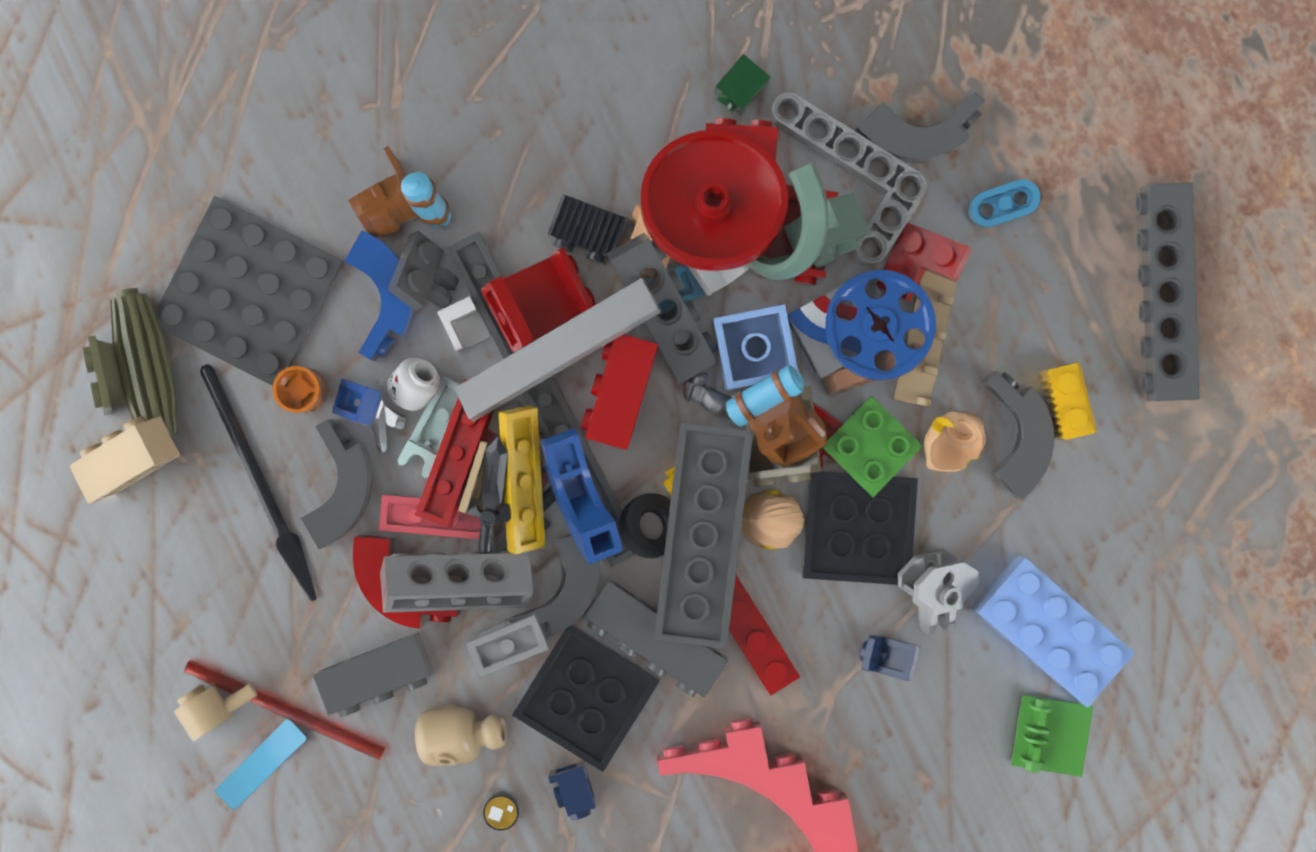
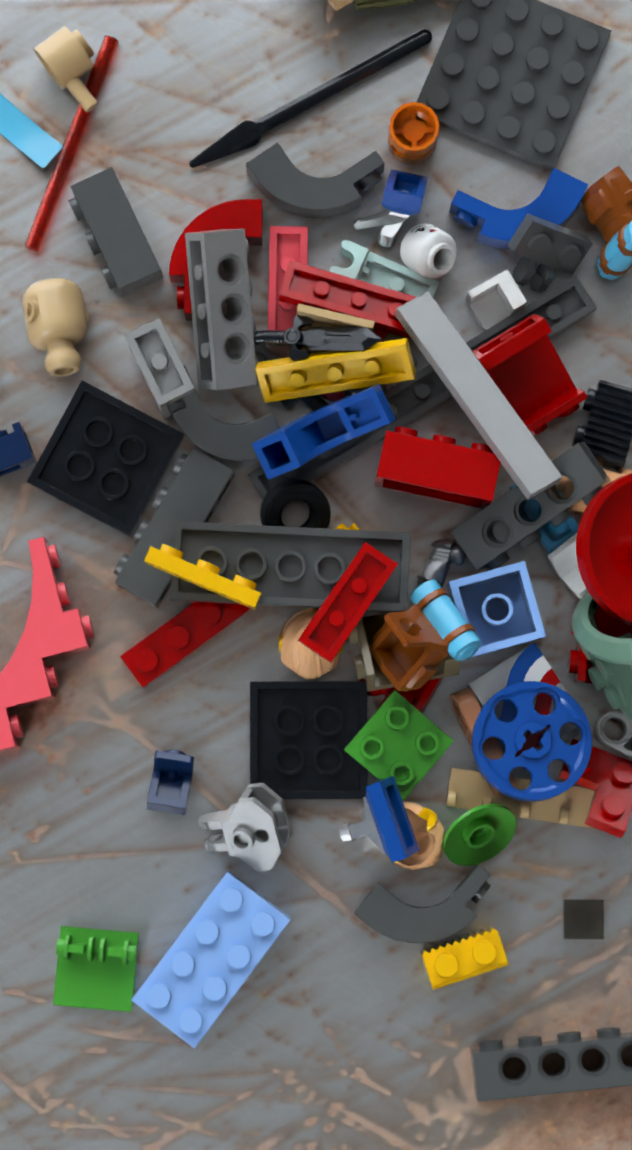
camera: 90 degrees right, 5 degrees down
none -> yellow plate [144,544,262,611]
none -> red plate [298,542,398,663]
none -> blue piece [339,776,420,863]
none -> bright green dish [443,804,516,866]
none -> clear smoke tile [563,899,604,939]

